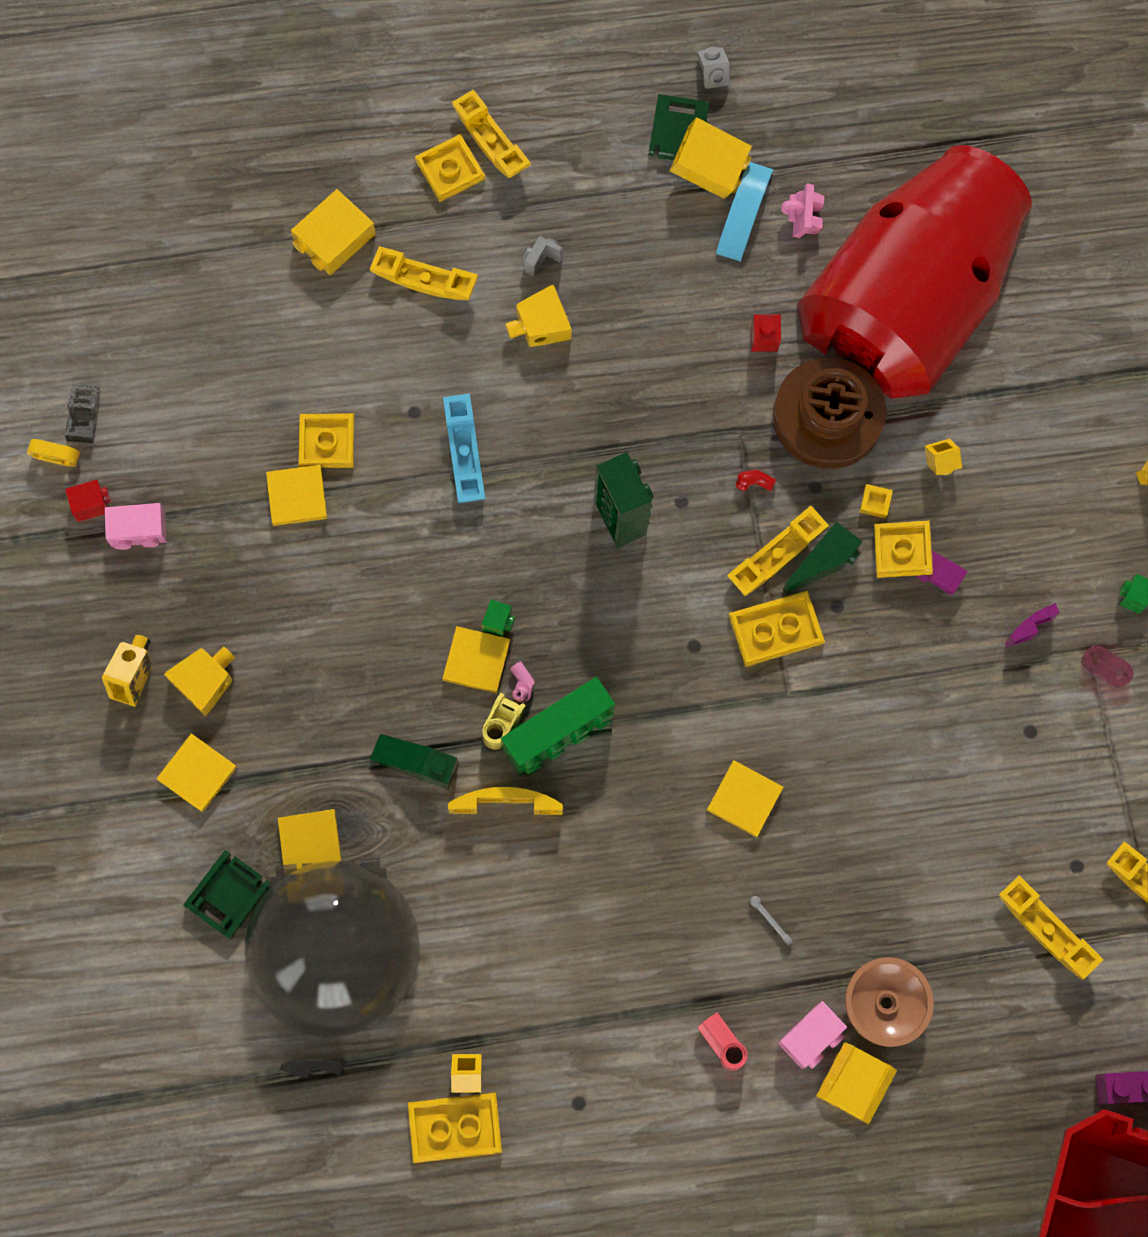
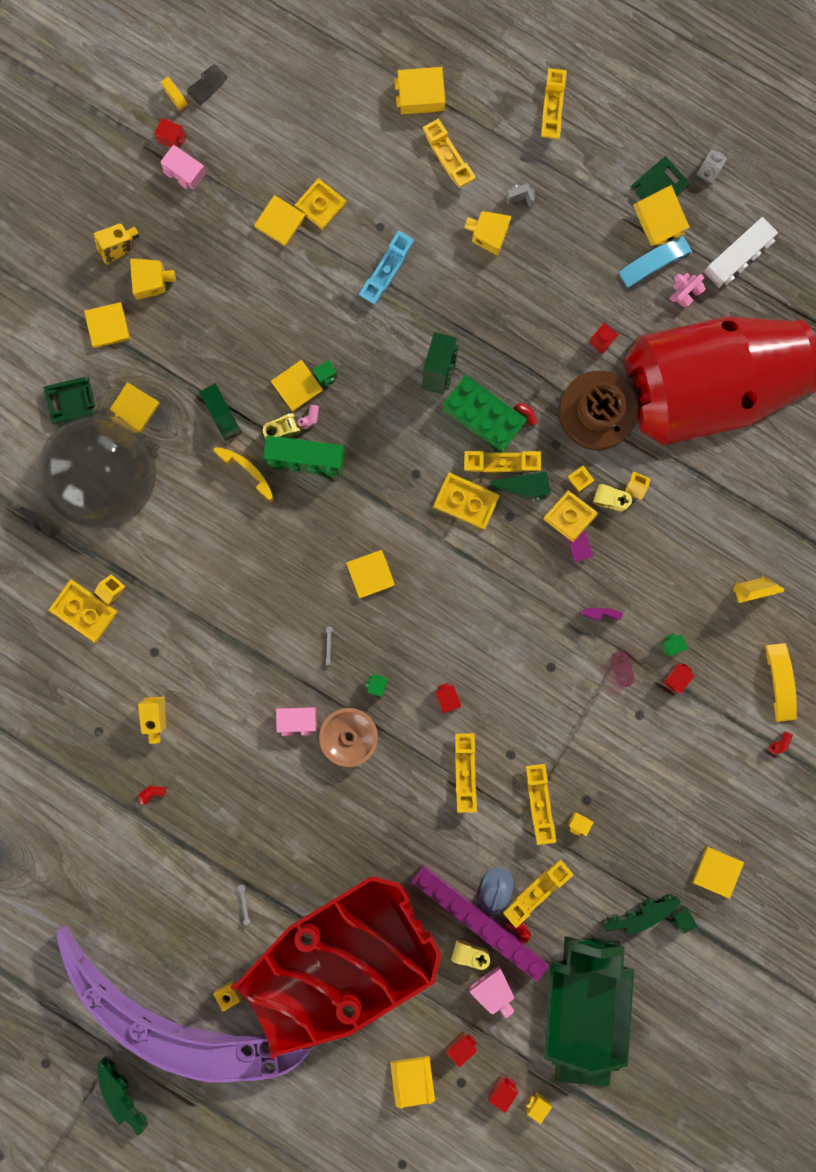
camera: 40 degrees right, 10 degrees up
yellow tile [415,134,485,202] -> none
coral piece [697,1012,747,1071] -> none
yellow slope [816,1042,897,1124] -> none
none -> yellow torso [138,696,166,744]
none -> green plate [365,674,388,697]
none -> red brick [435,683,462,713]
none -> green brick [442,374,527,453]
none -> light yellow piece [593,484,632,512]
none -> white brick [704,217,778,288]

